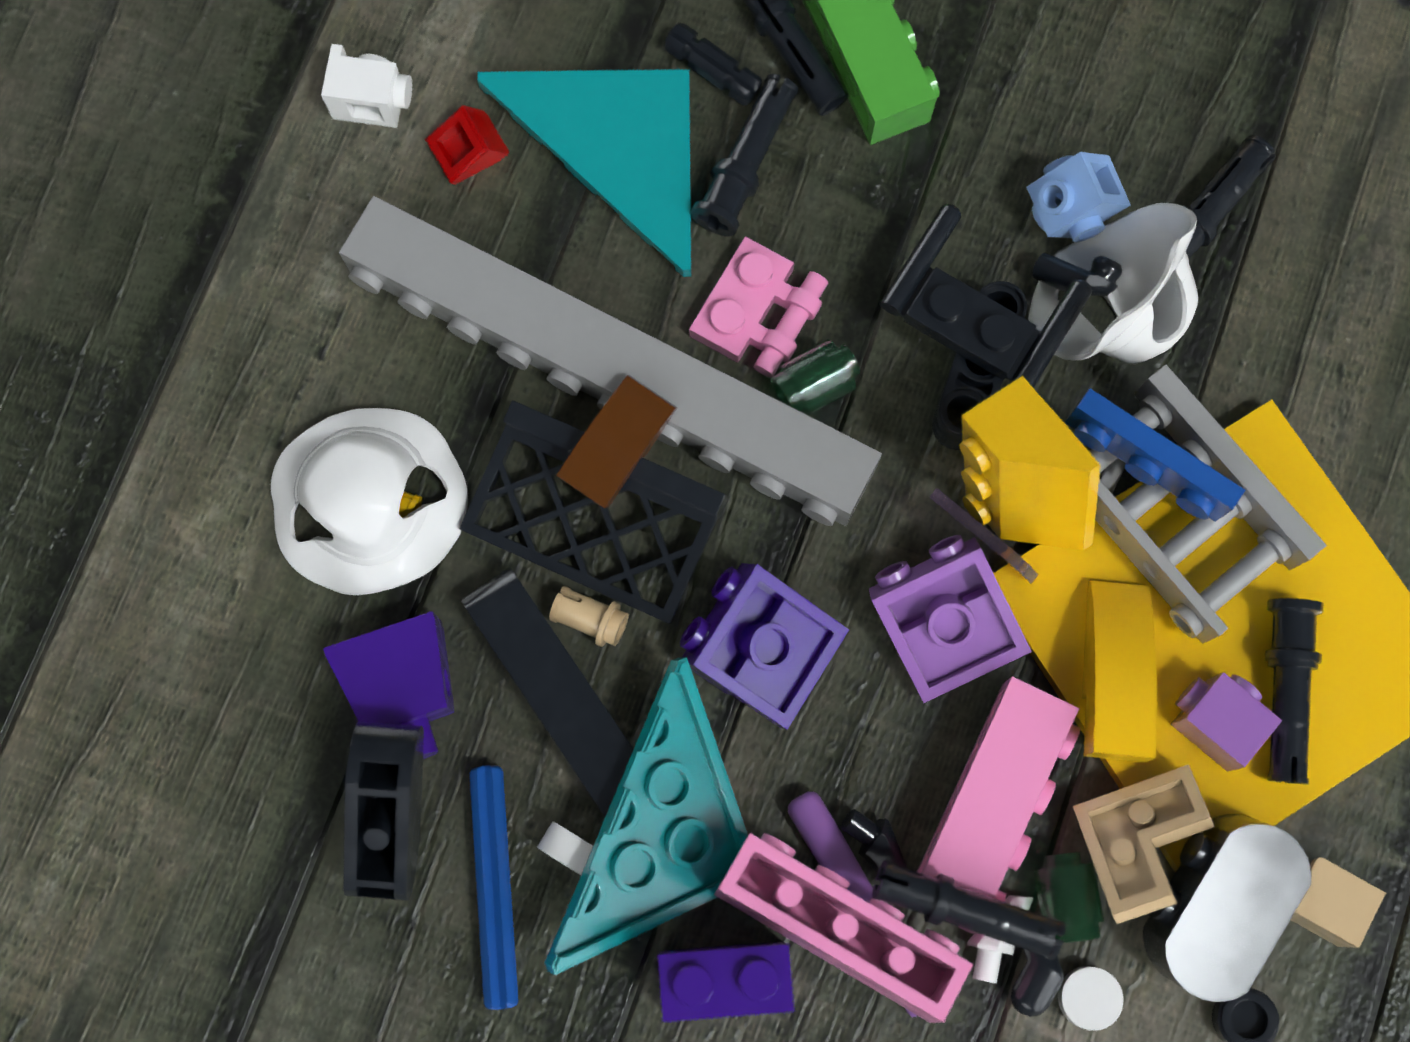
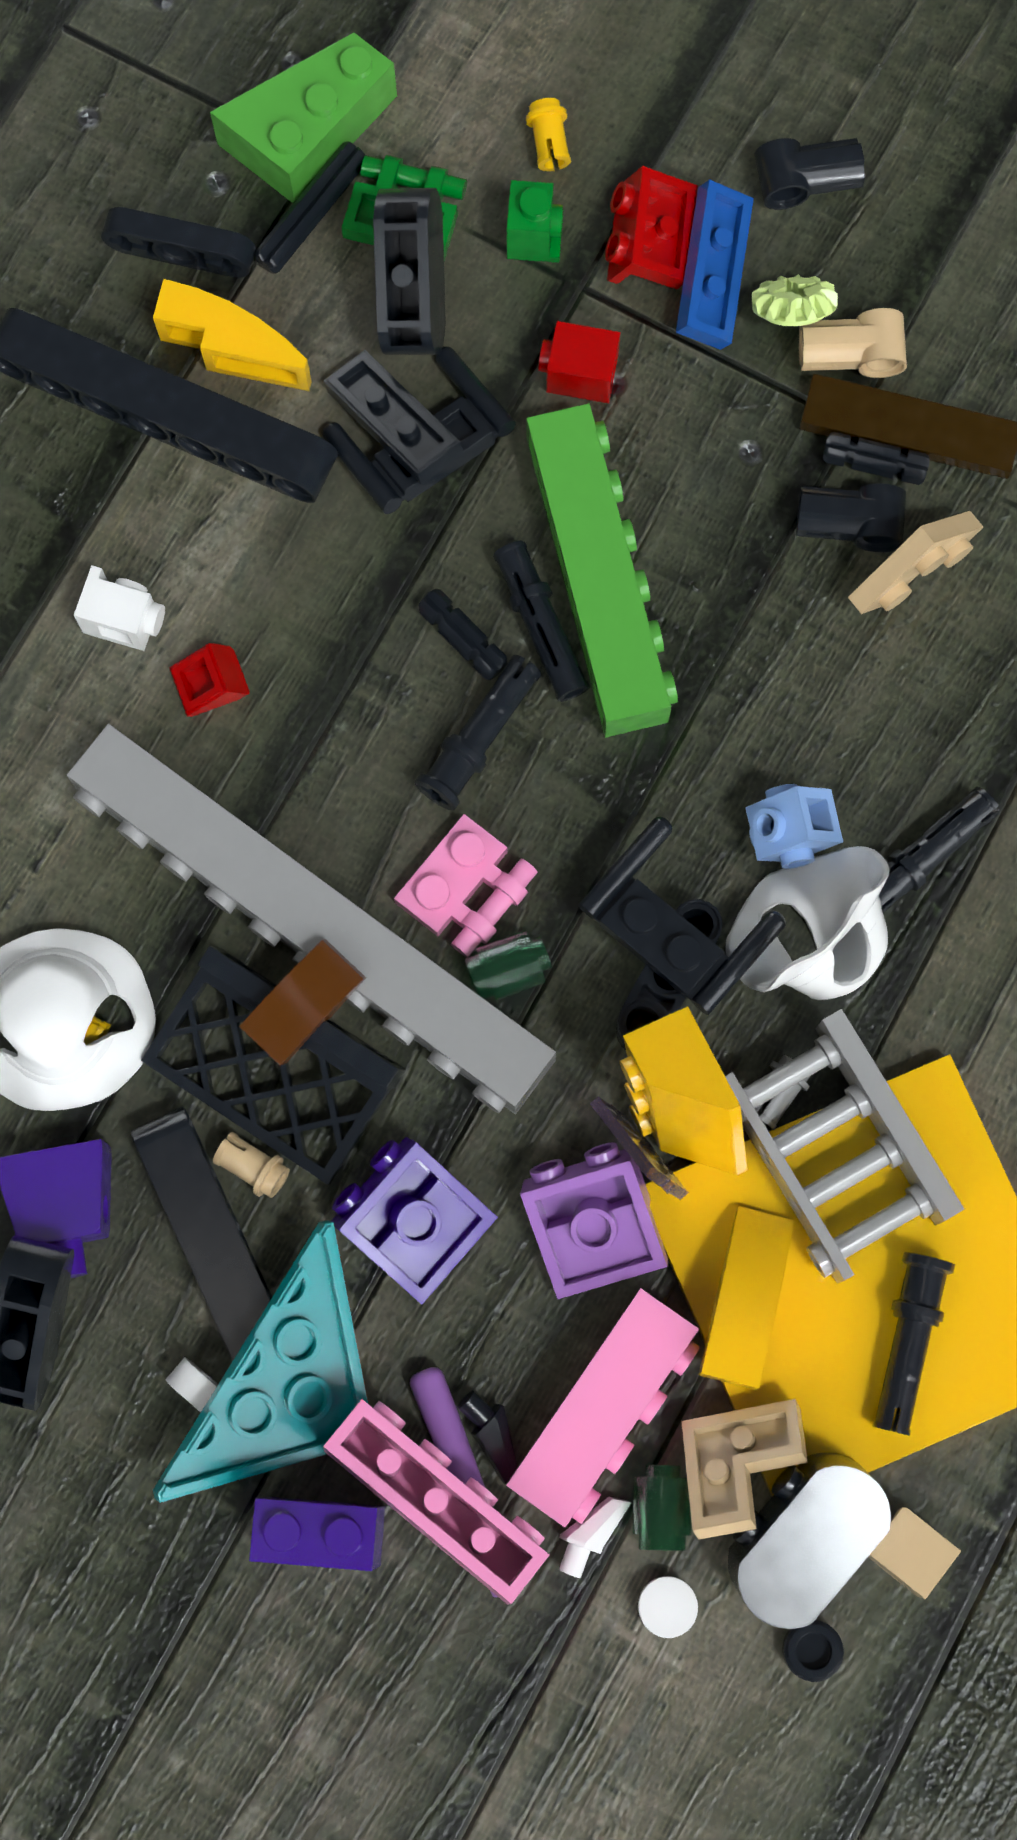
camera: 10 degrees right, 0 degrees up
blue axle [469,765,518,1010] -> none
teal tile [478,69,691,277] -> none
black pin [872,860,1066,961] -> none
black arm [1011,949,1064,1017] -> none
black arm [1033,252,1122,296] -> none
blue plate [1064,388,1246,522] -> none
medium lavender brick [1171,672,1282,772] -> none

